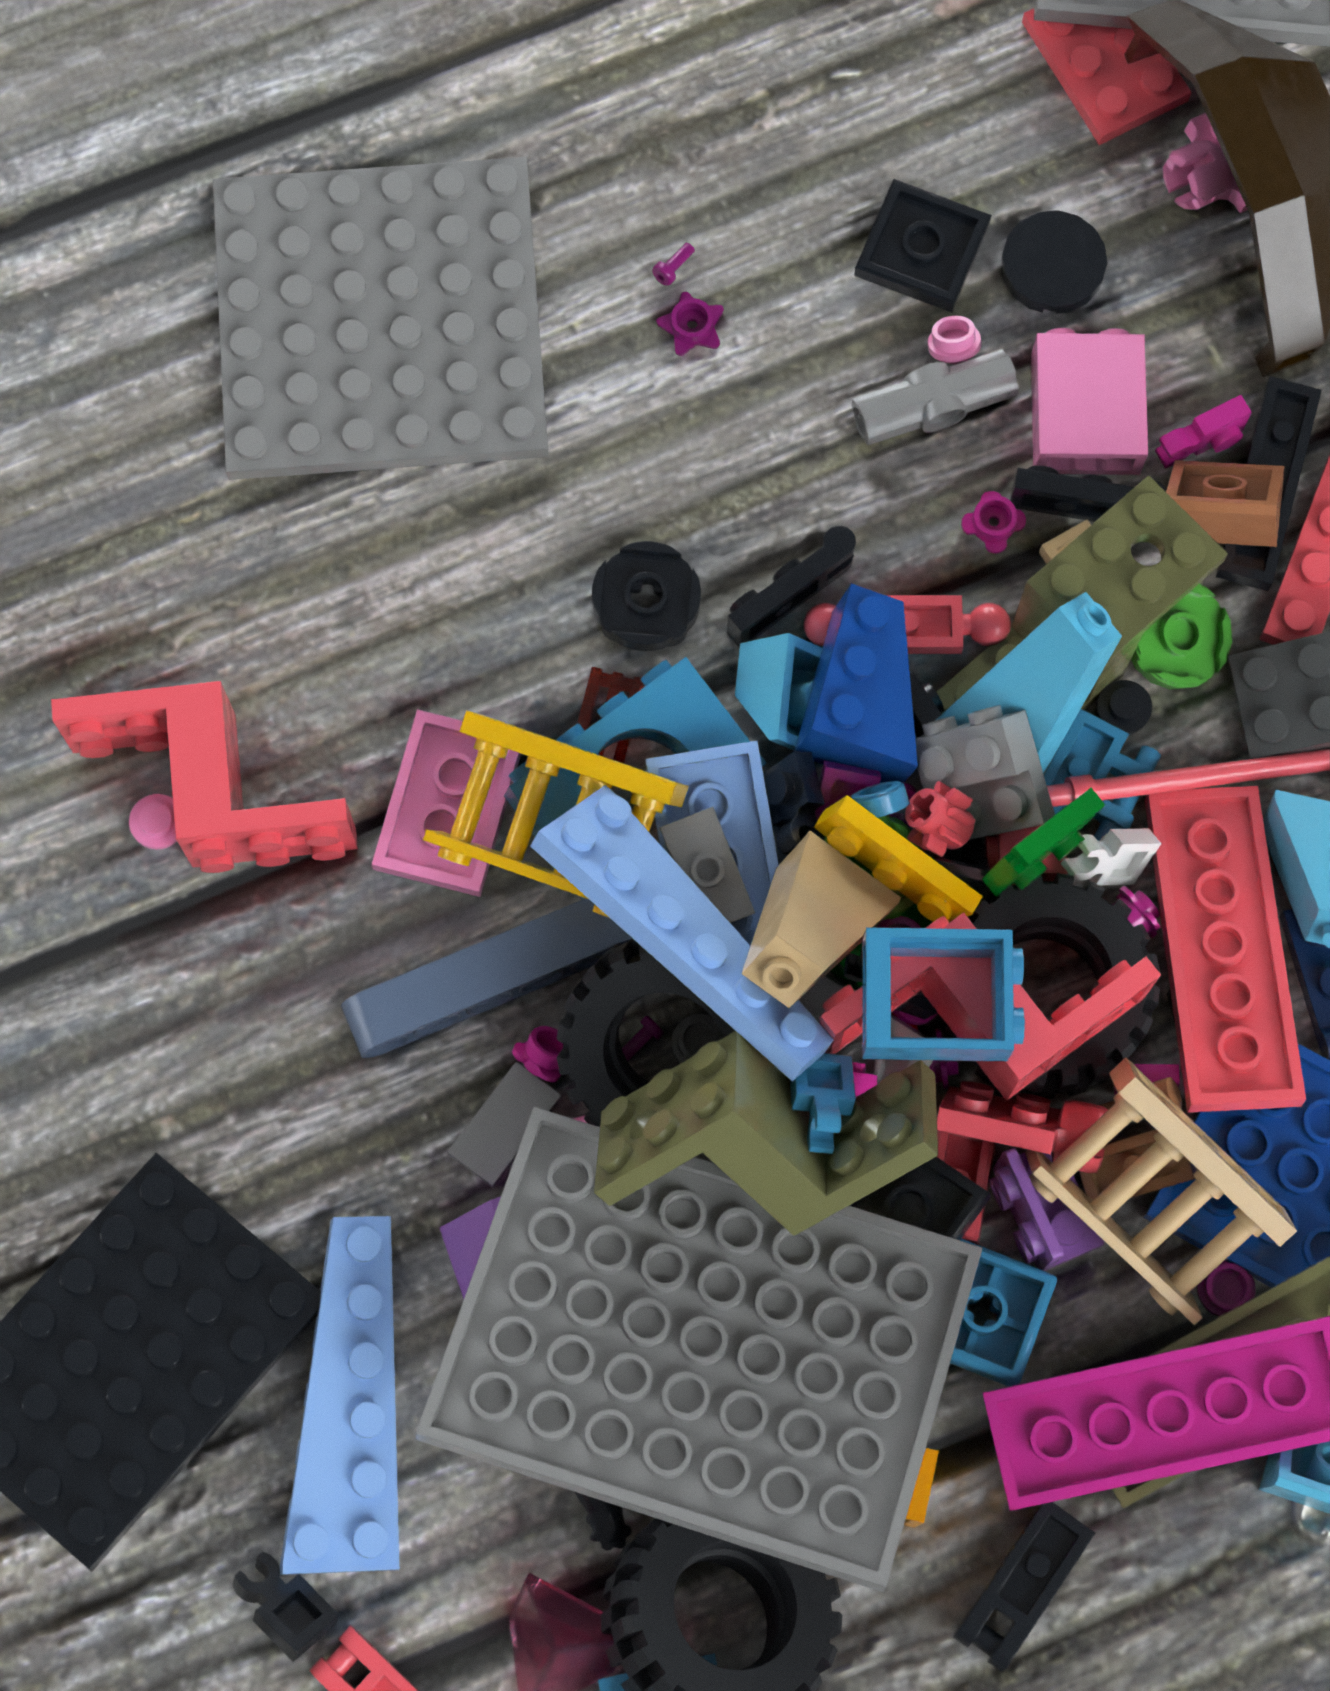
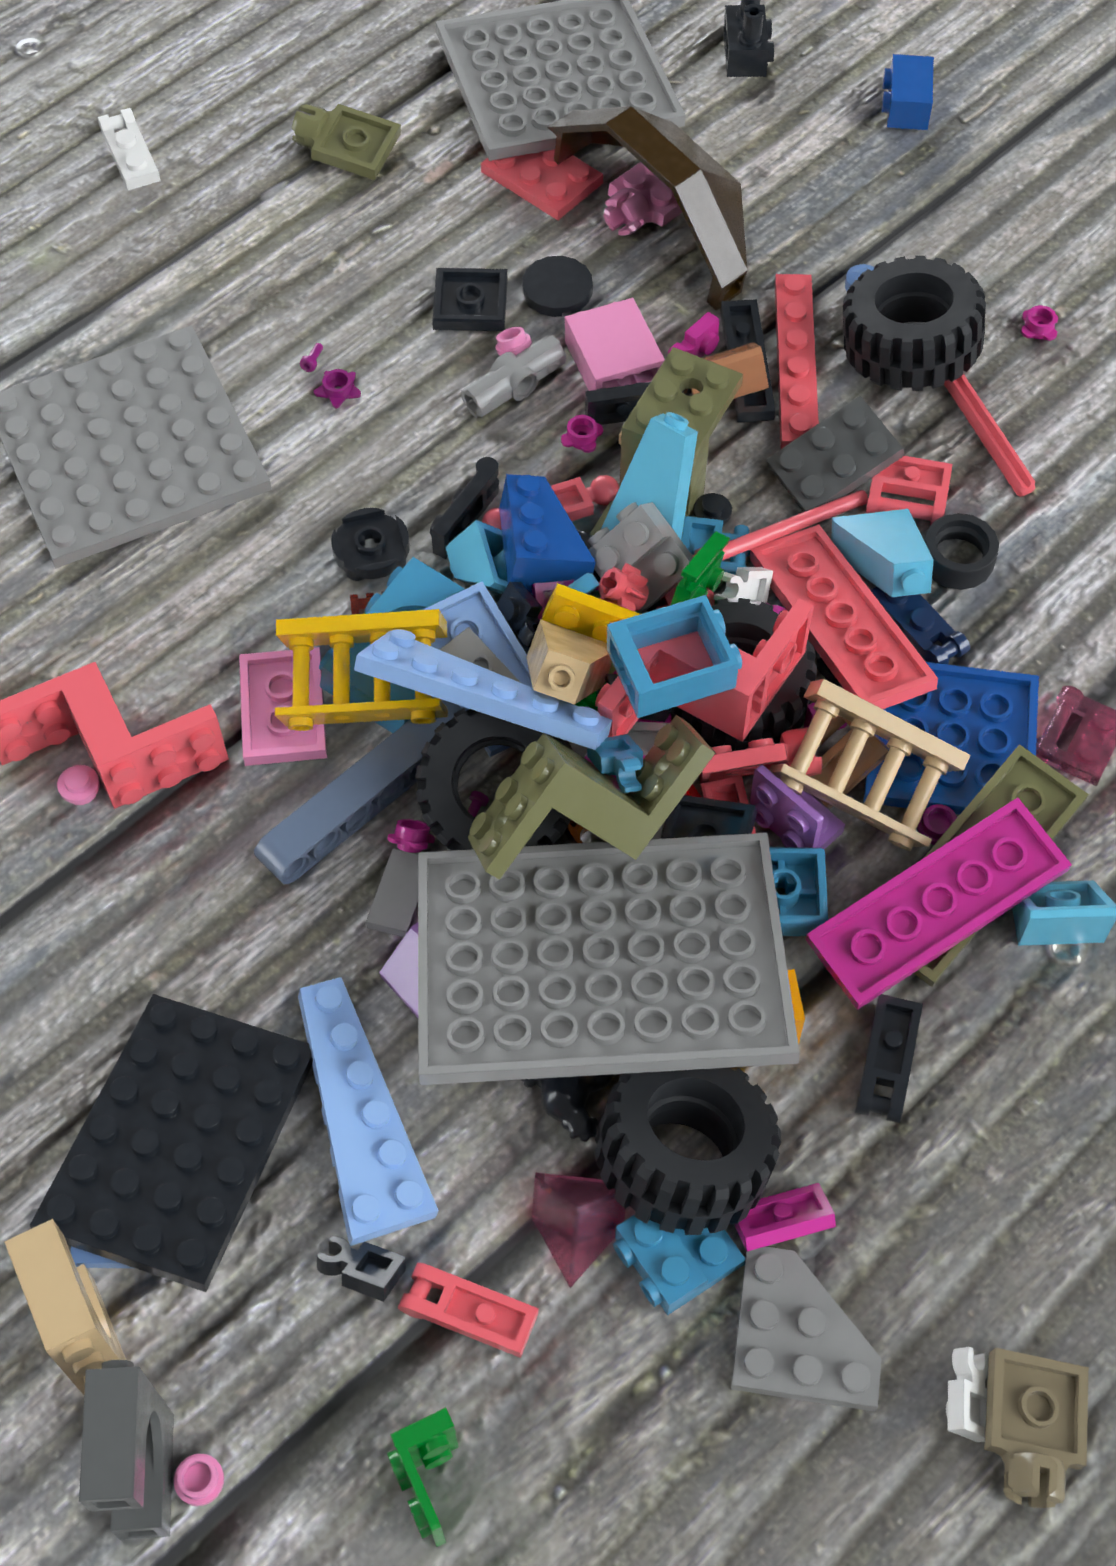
camera: 20 degrees left, 15 degrees down
bright green tile [1131,584,1232,690] -> none

